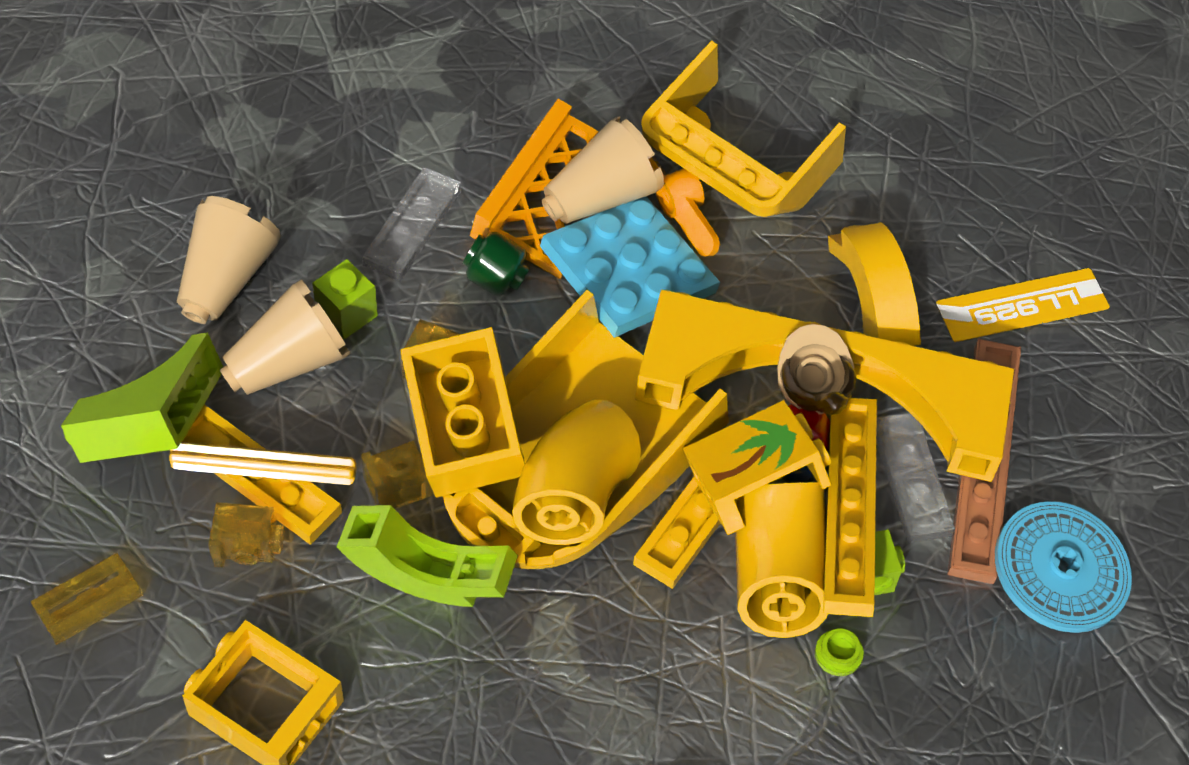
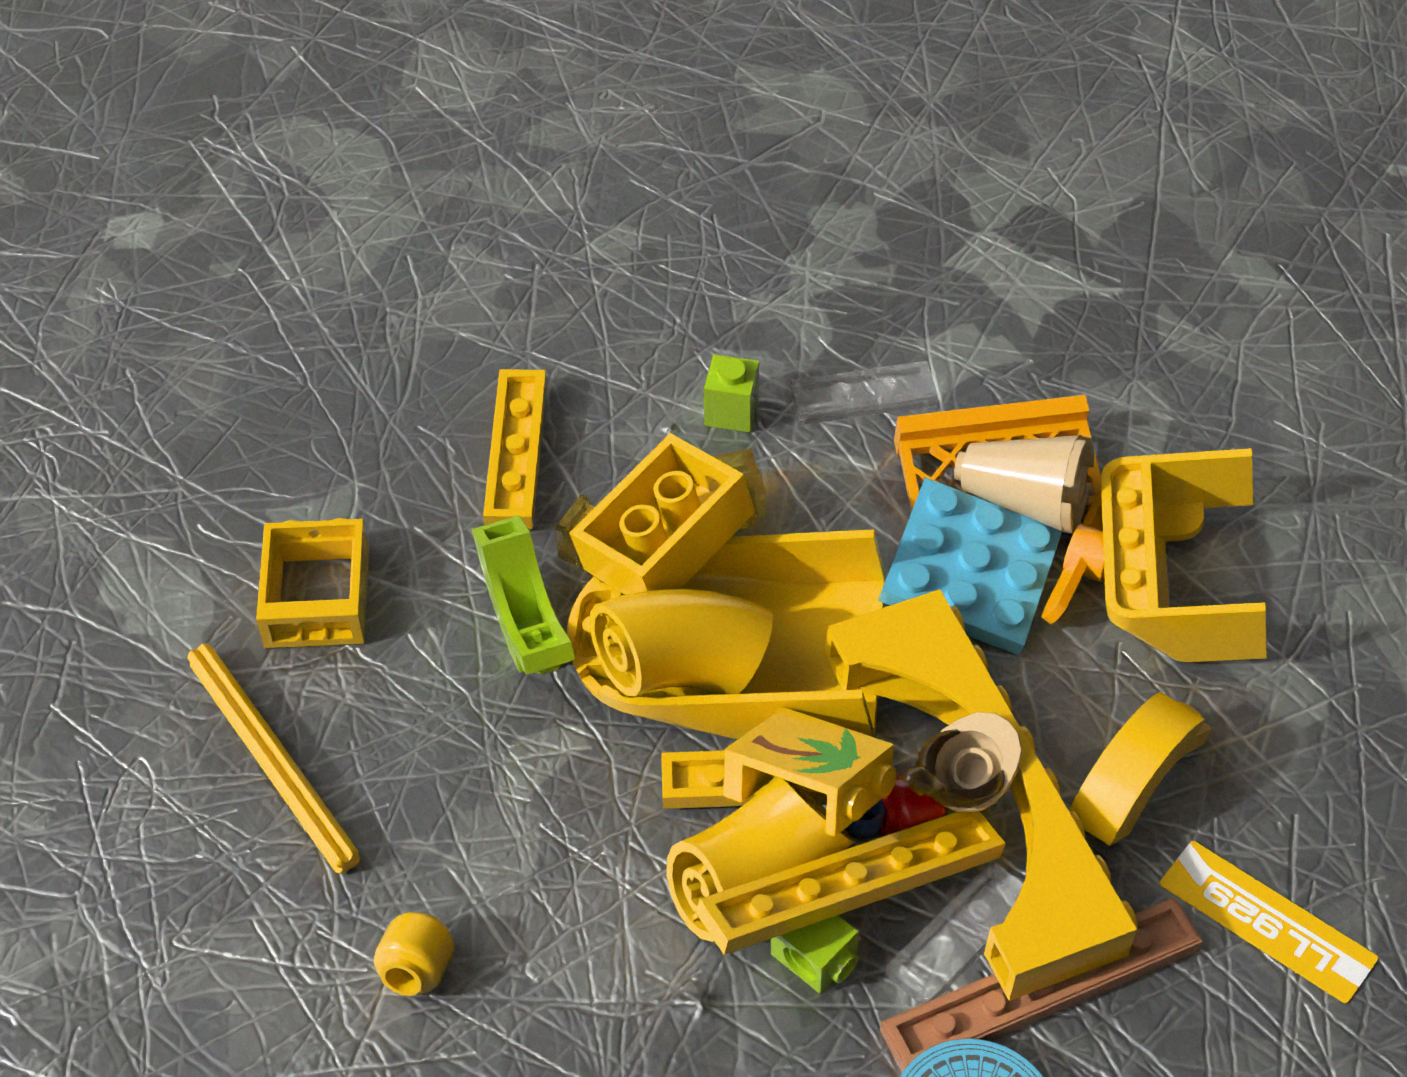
camera: 60 degrees right, 5 degrees down
clear yellow tile [31,553,143,645] -> none
lime arch [61,332,224,463] -> none
axle [169,442,357,485] -> none
tan cone [177,196,281,324] -> none
clear yellow brick [208,502,284,567] -> none
tan cone [220,280,351,395] -> none
dark green head [462,232,530,296] -> none
lime plate [815,628,864,676] -> none

